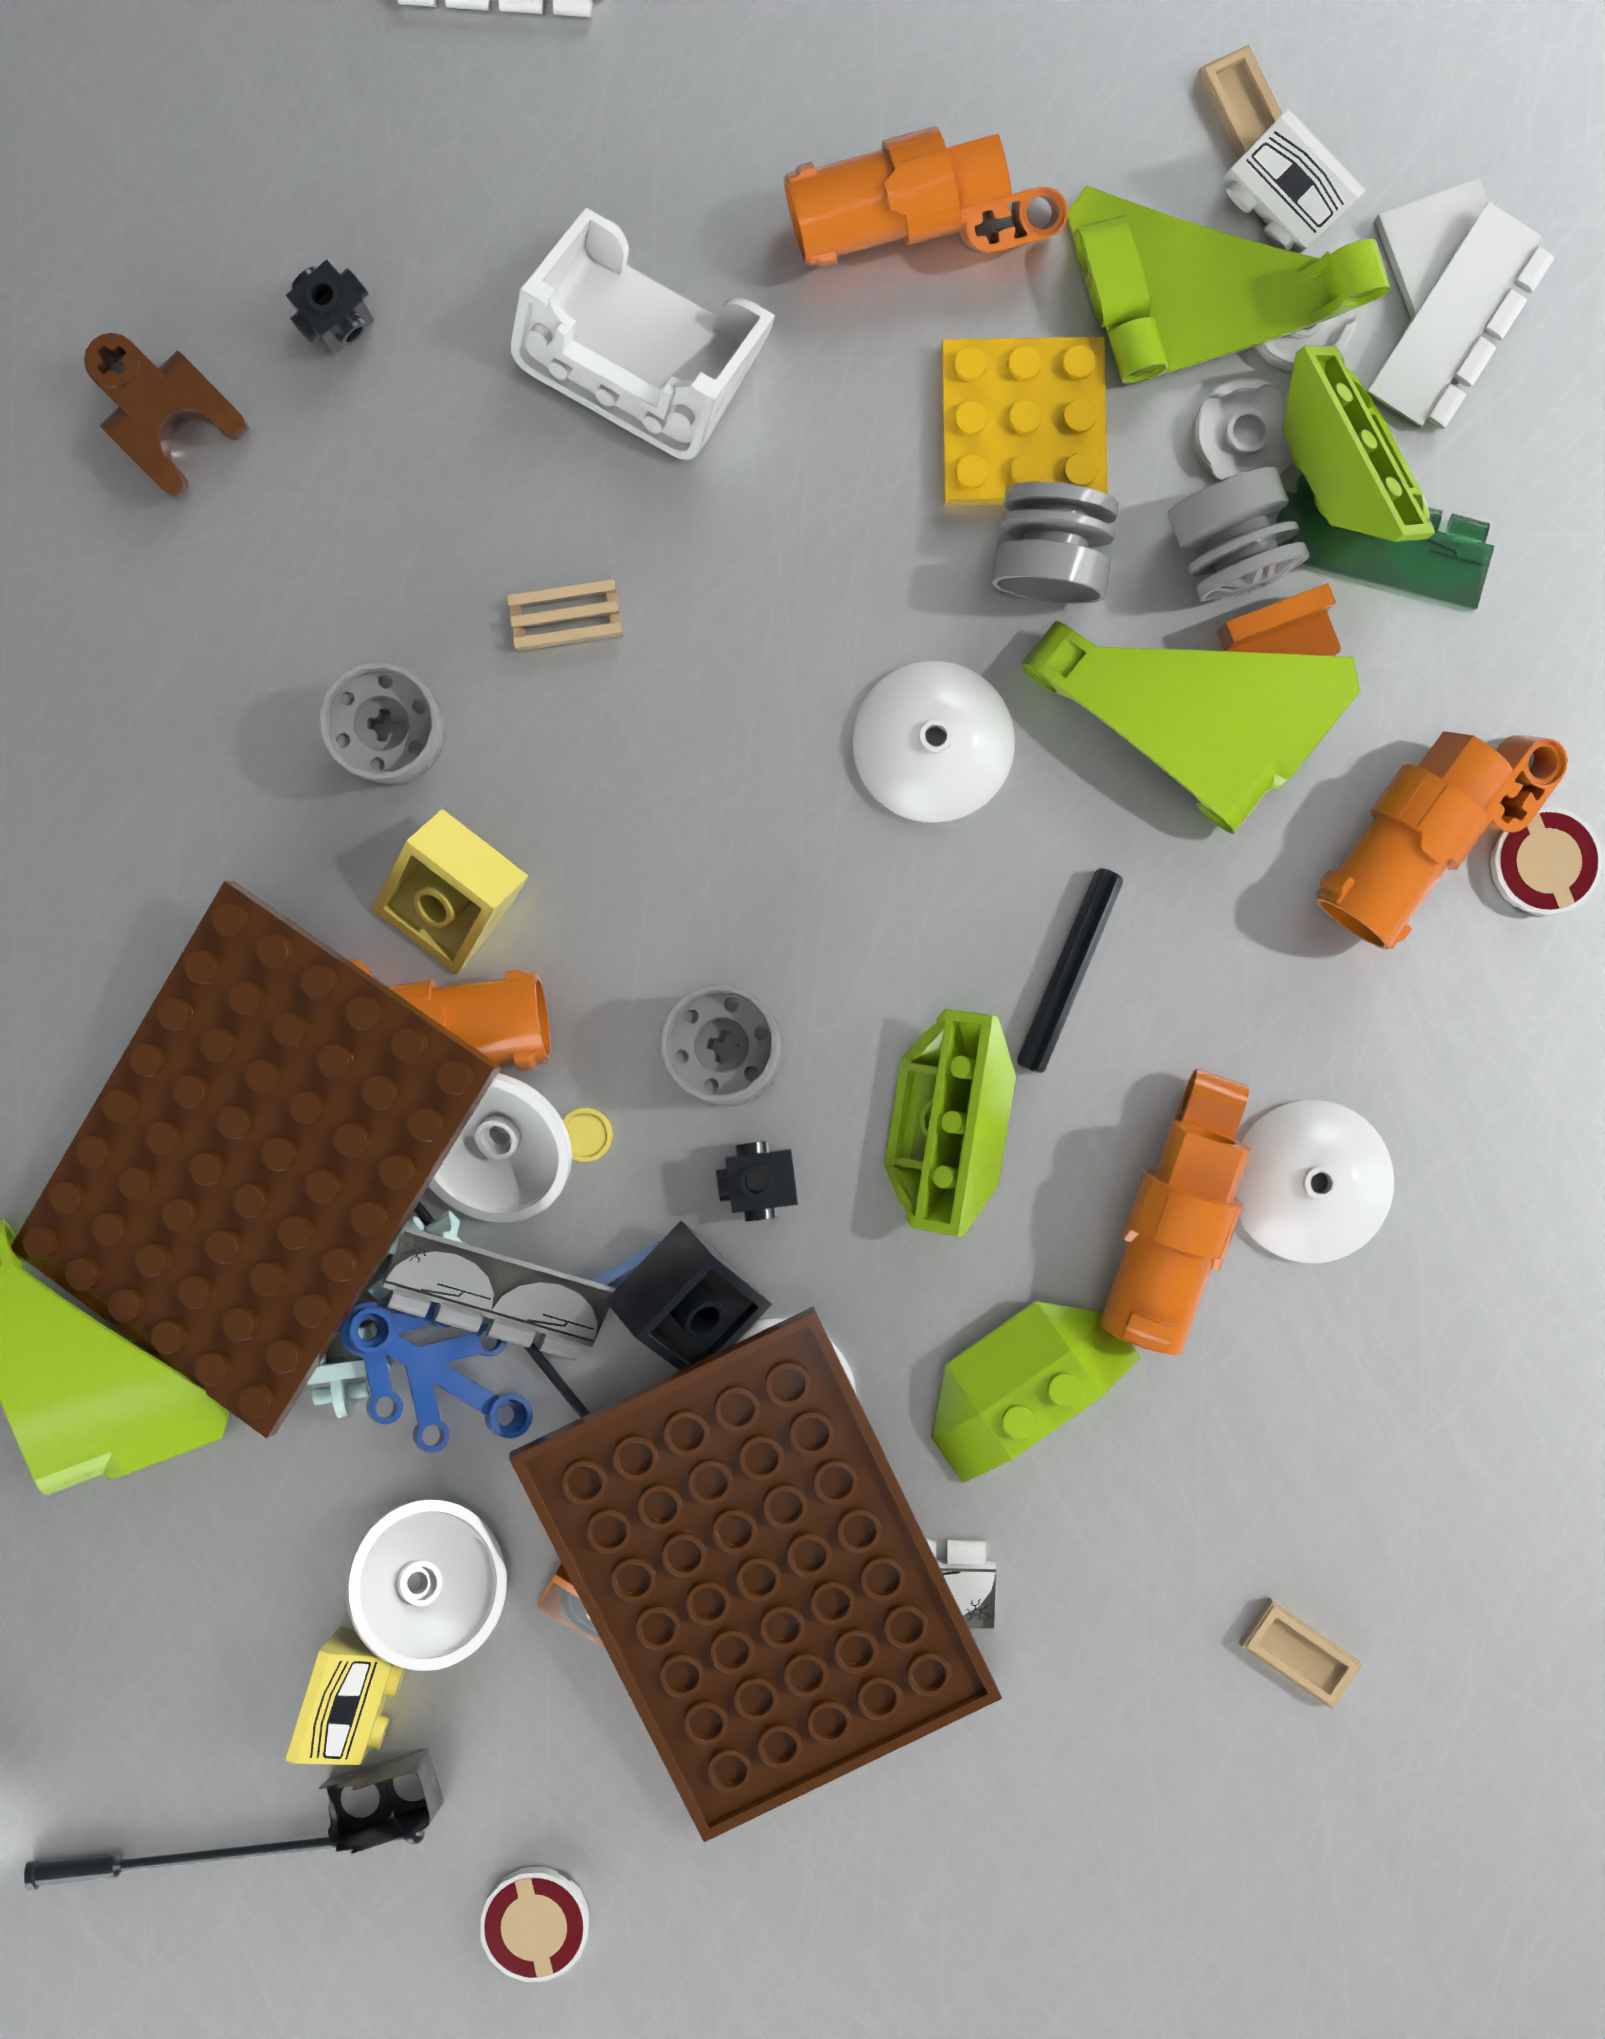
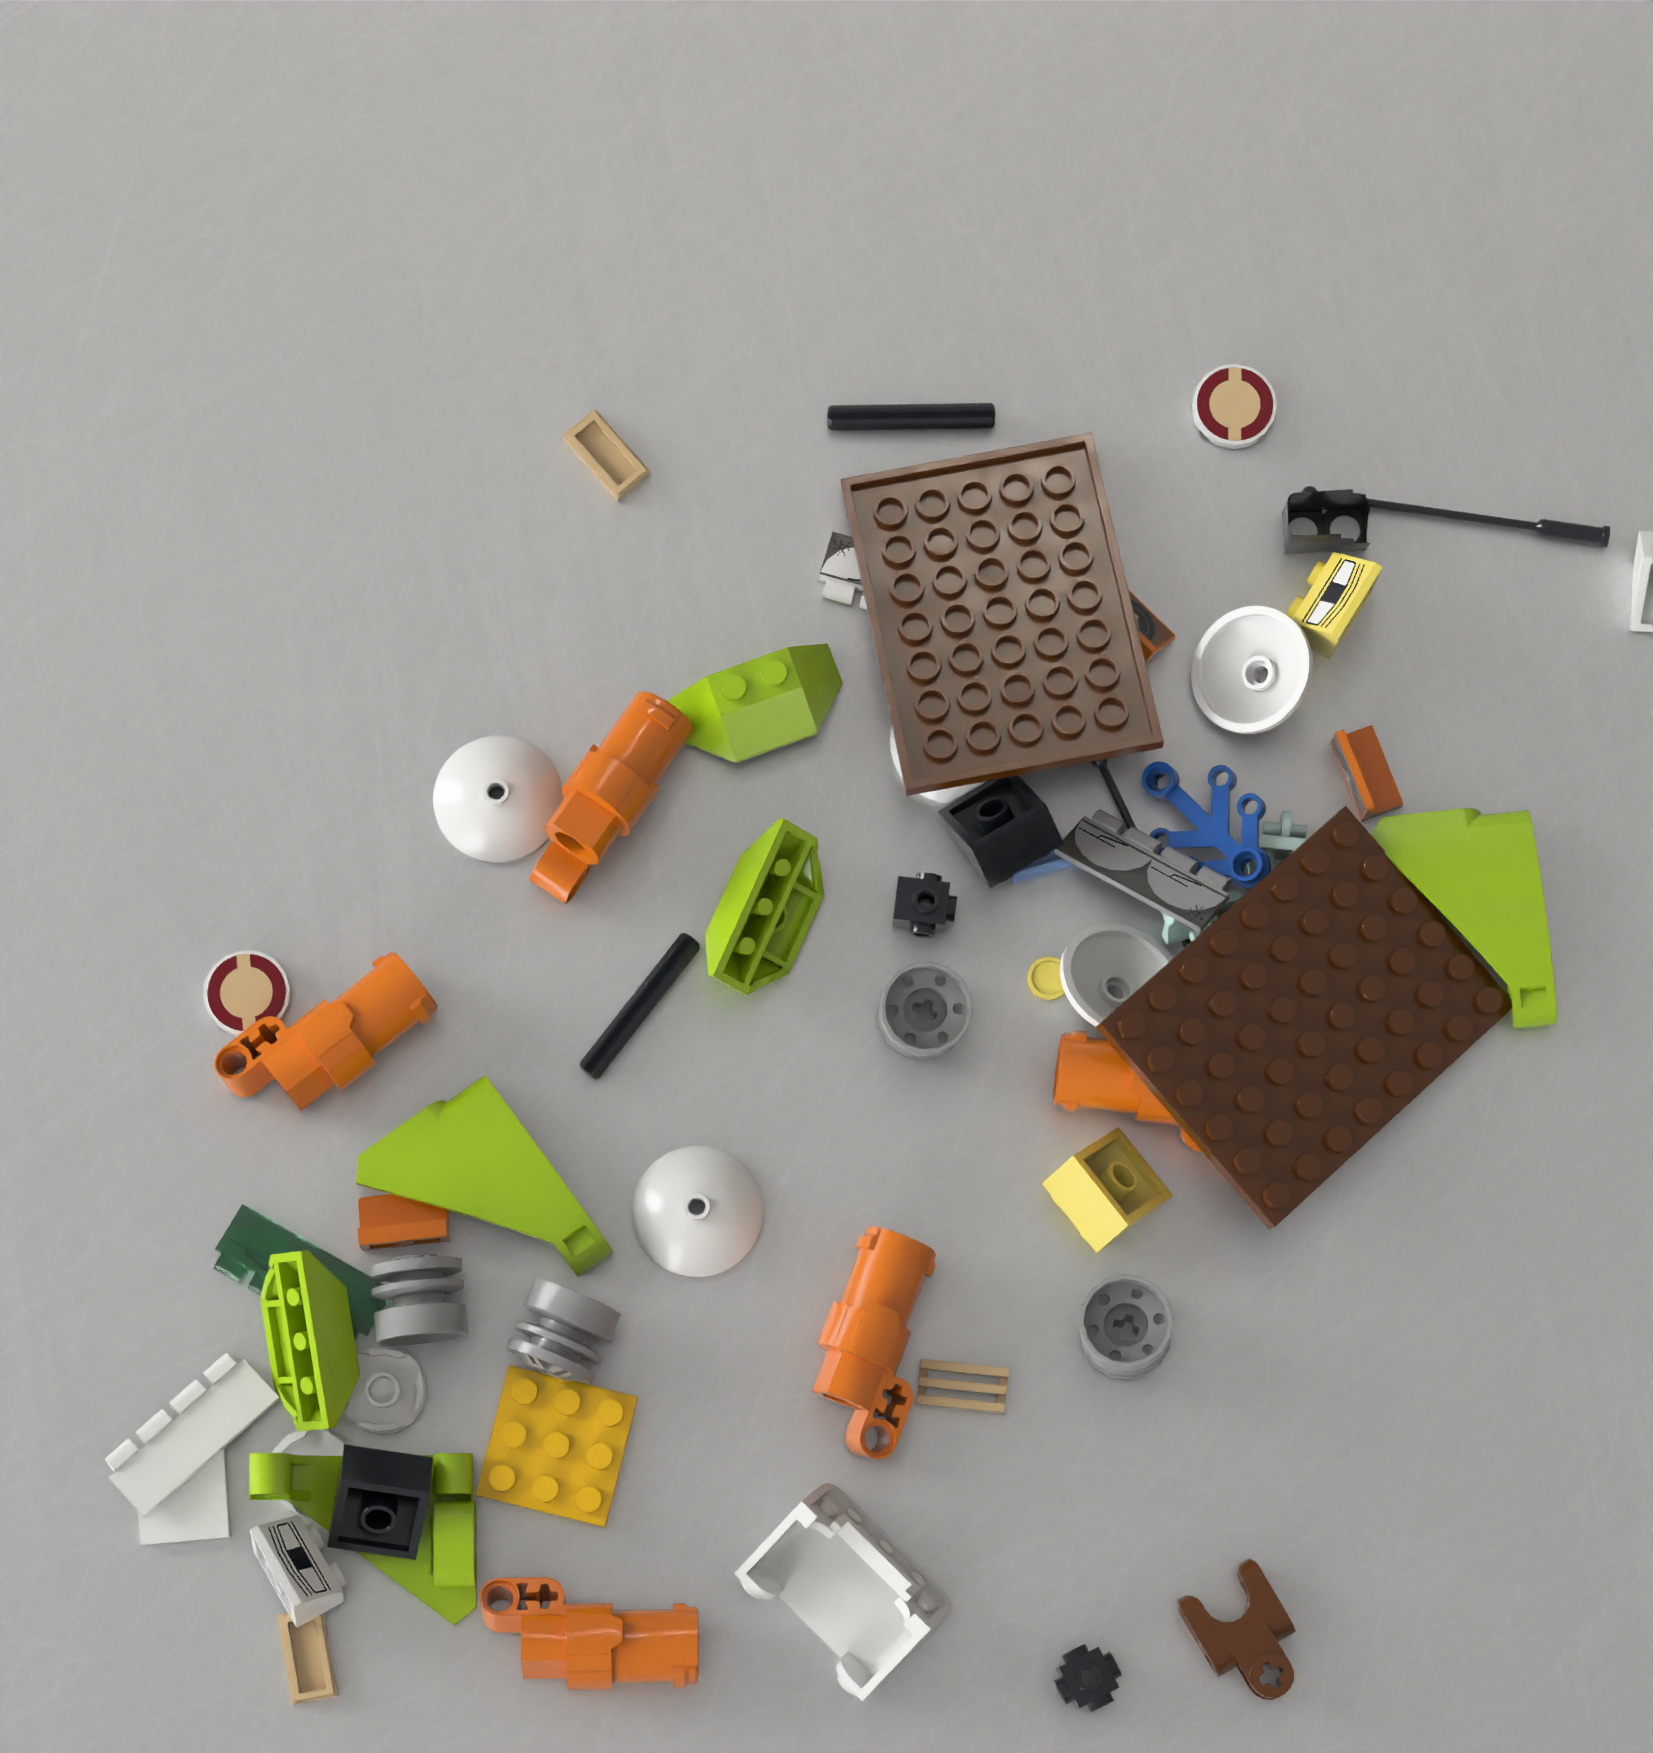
camera: 165 degrees left, 10 degrees down
none -> black slope [327,1444,433,1560]
none -> orange piece [812,1226,936,1459]
none -> black axle [827,403,995,430]
none -> orange panel [1330,725,1404,822]

